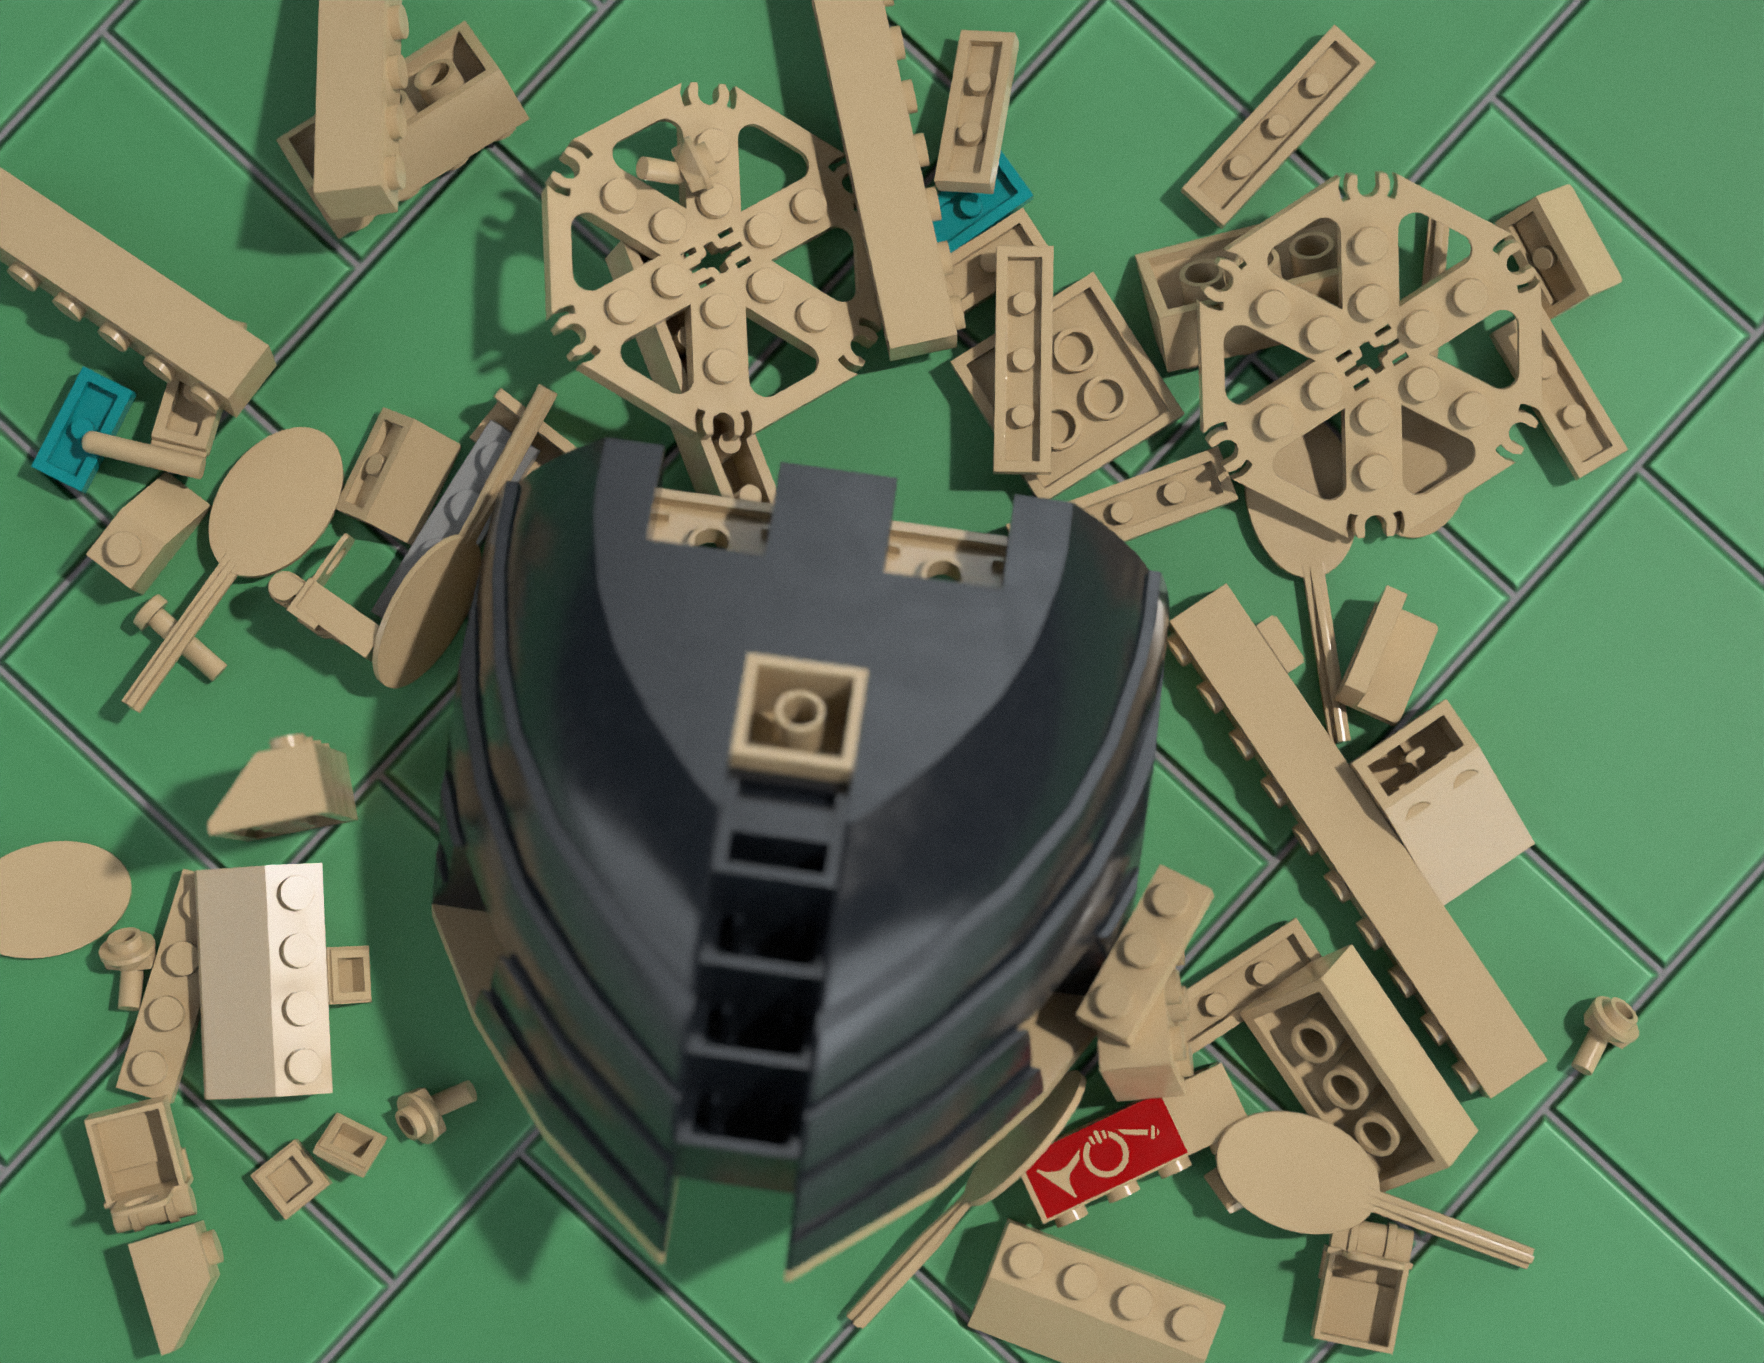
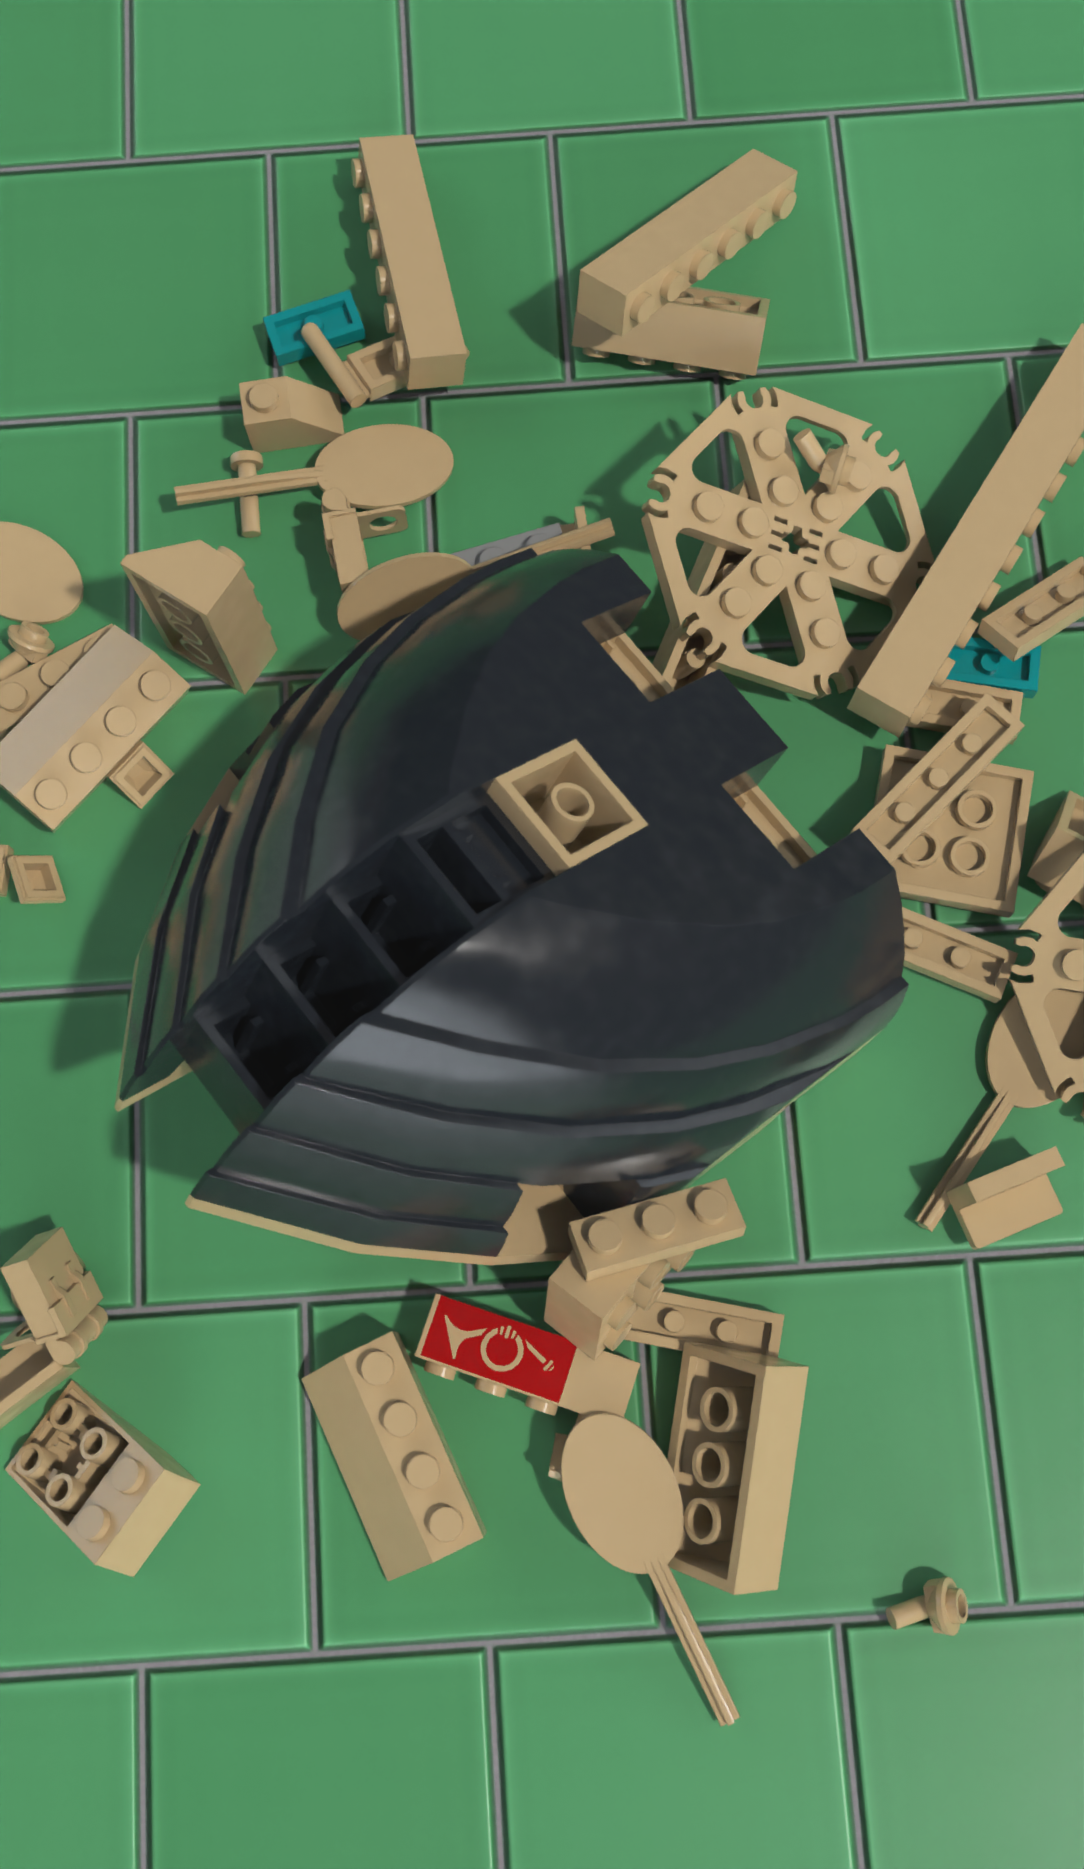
camera: 45 degrees right, 10 degrees down
tan panel [335,407,461,545] -> none
tan plate [395,1080,477,1144] -> none
tan piece [846,1070,1086,1329] -> none
tan brick [1167,583,1548,1099] -> none
tan tile [1256,615,1305,674] -> none
tan piece [1310,1221,1414,1354] -> none
tan slope [1348,699,1535,905] -> none

